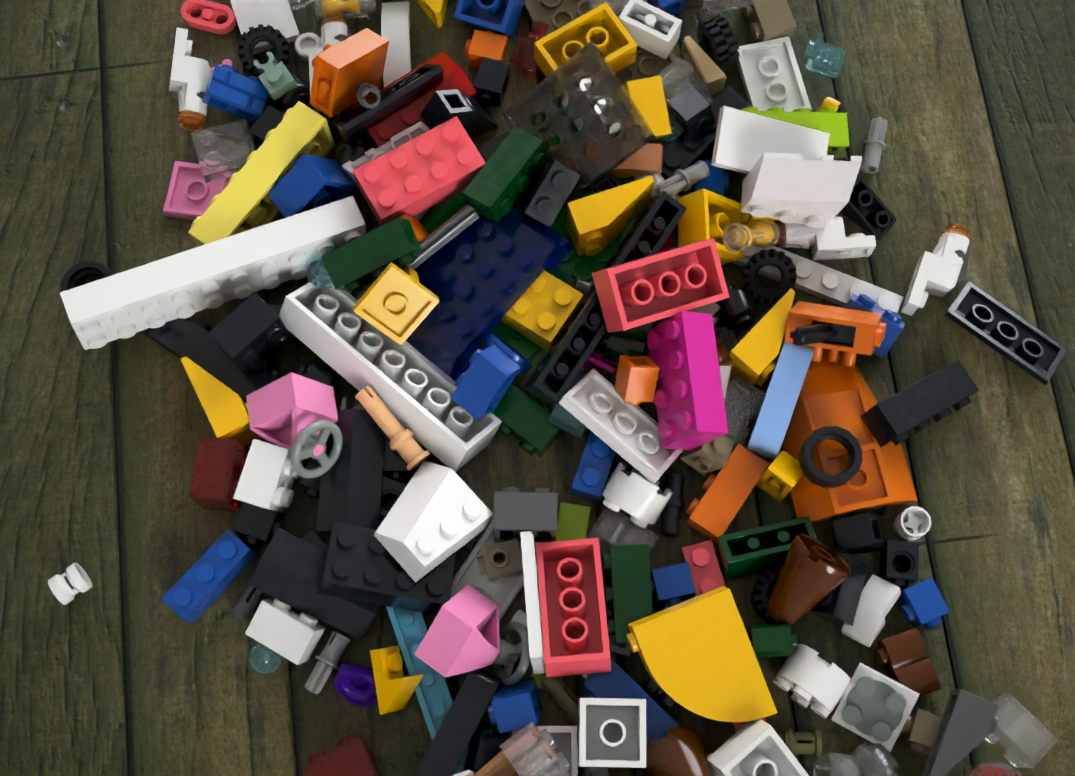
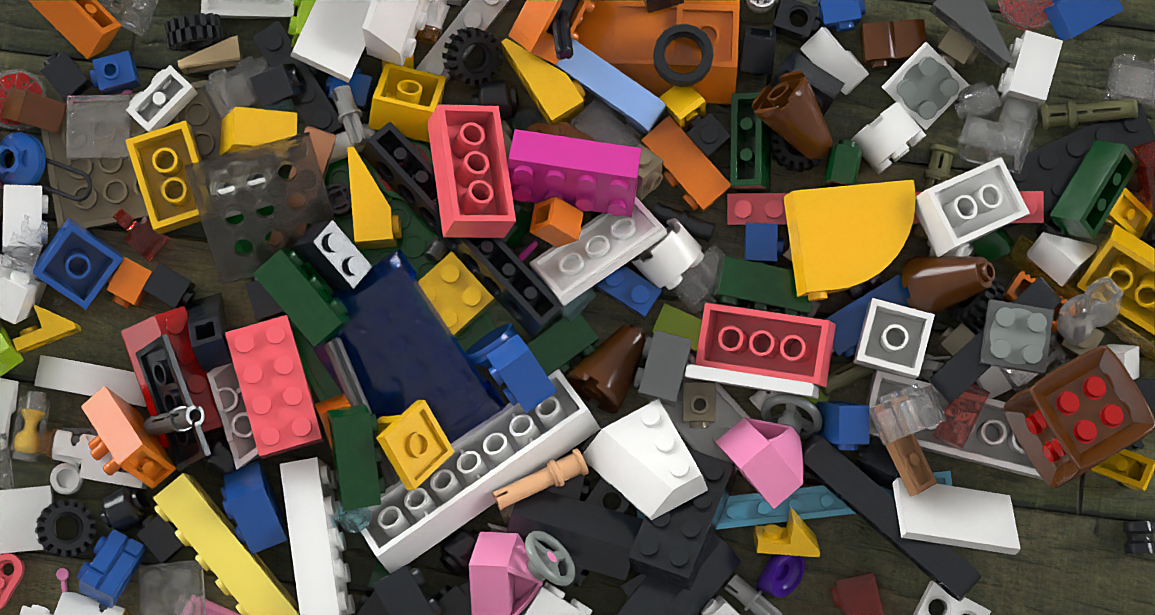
camera: 75 degrees left, 10 degrees up
sand green plate [254,51,298,101] -> none
clear piece [723,219,781,253] -> none
none -> reddish brown cone [567,324,646,414]
none -> black brick [687,113,731,159]

